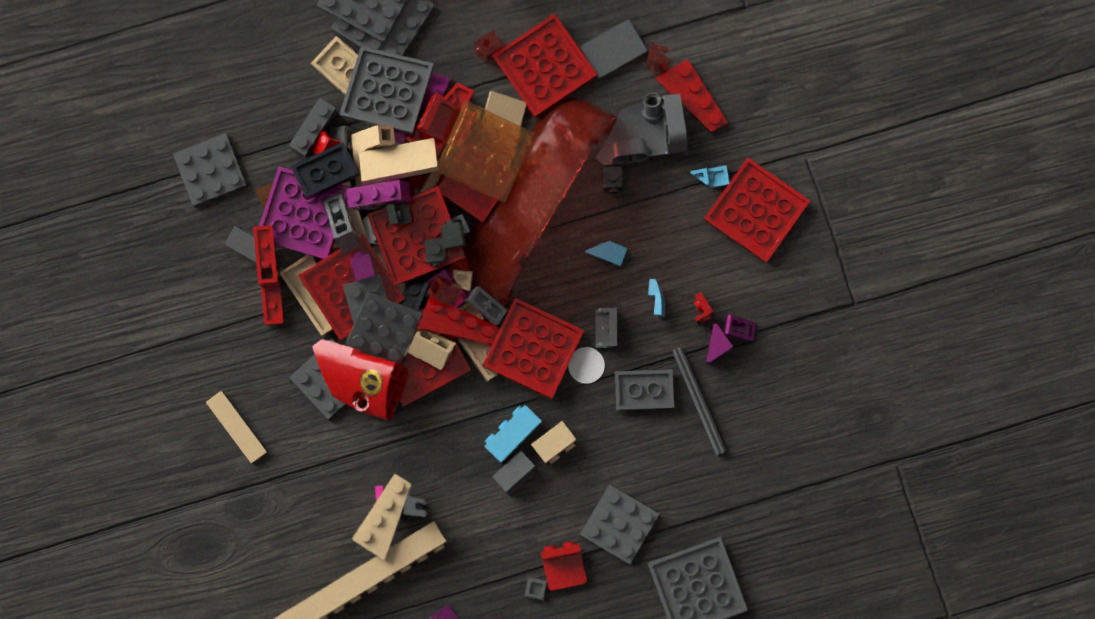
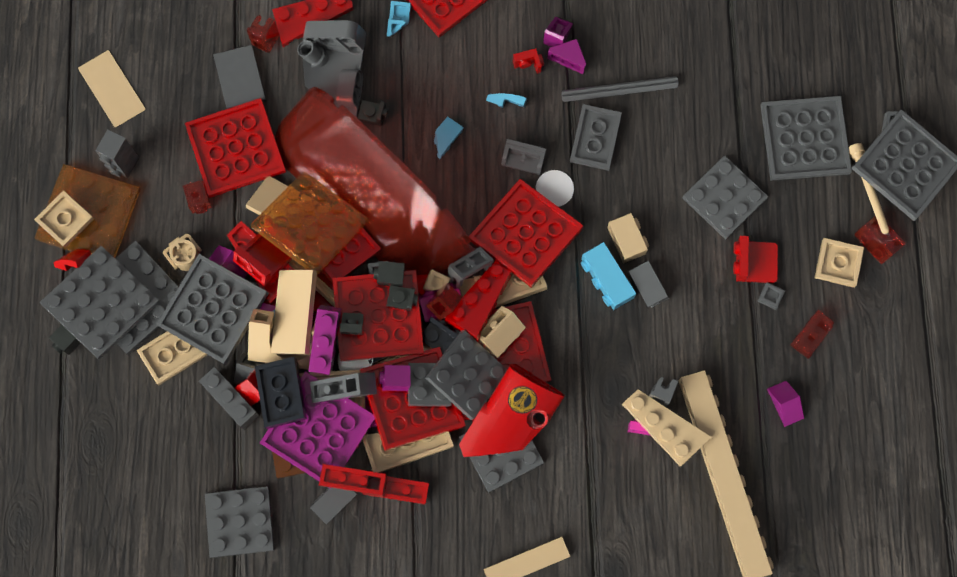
camera: 80 degrees left, 5 degrees down
none -> tan piece [163,234,202,271]

